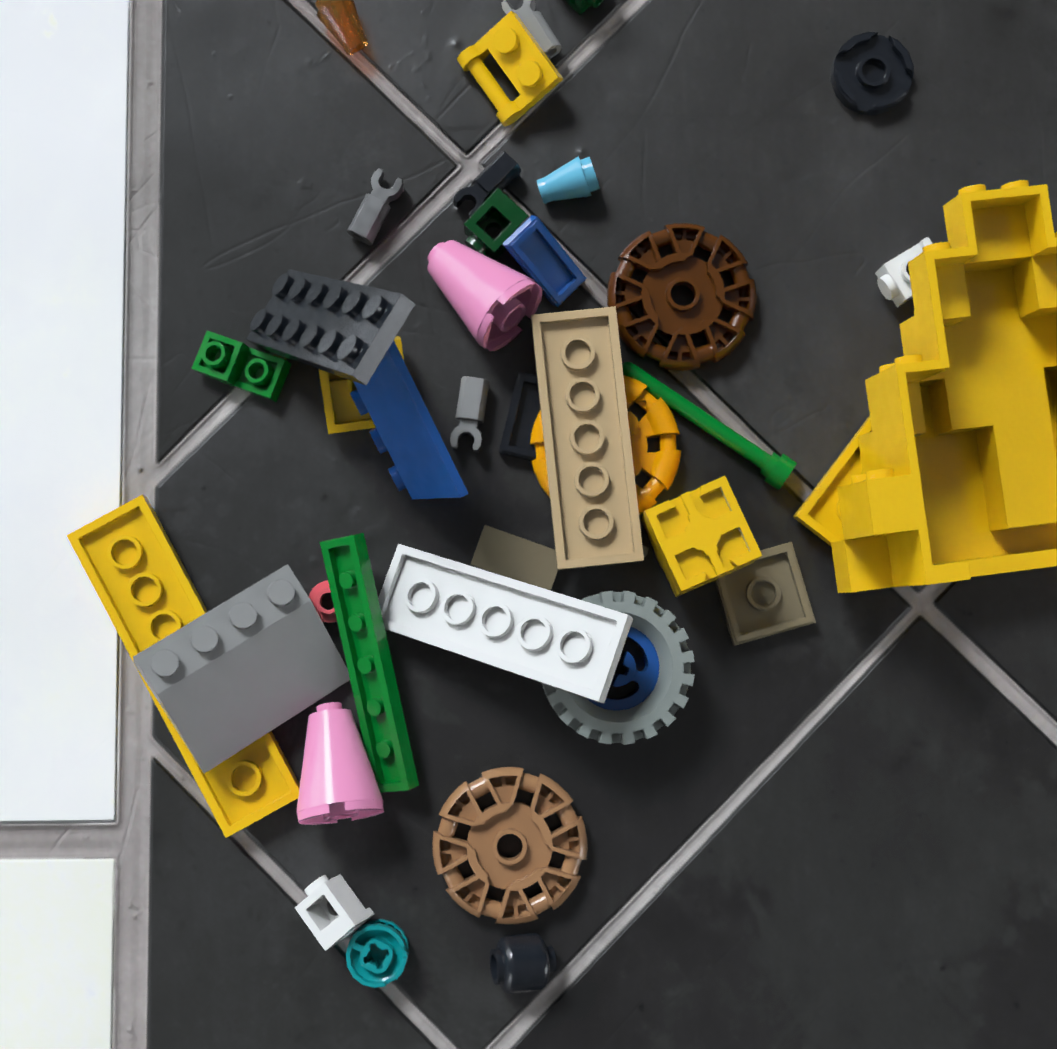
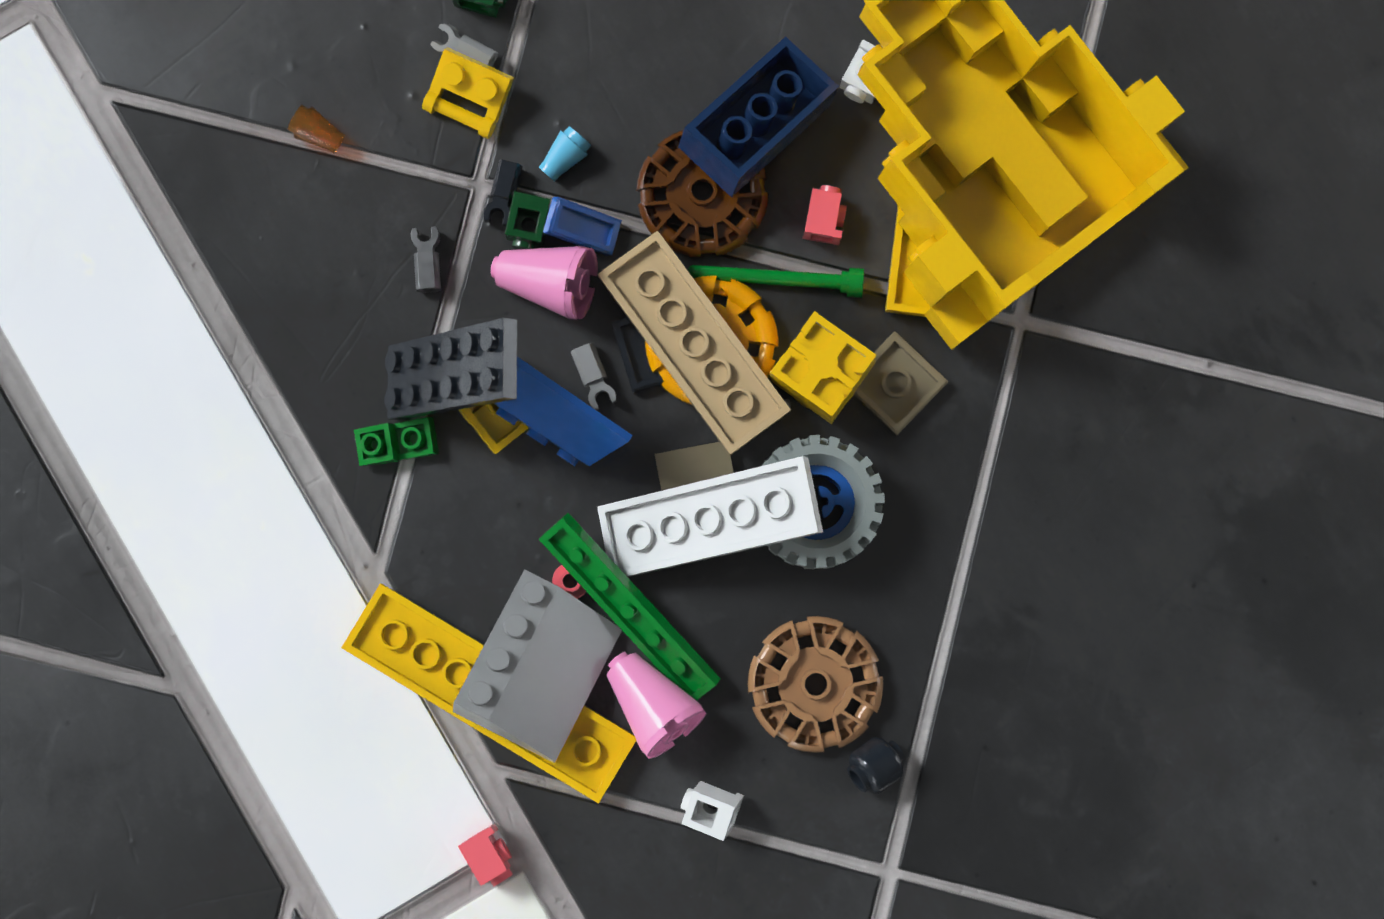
camera: 20 degrees left, 0 degrees up
teal wheel [346,919,409,988] -> none
none -> coral brick [458,823,513,887]
none -> dark blue brick [678,37,839,197]
none -> coral brick [803,185,847,245]

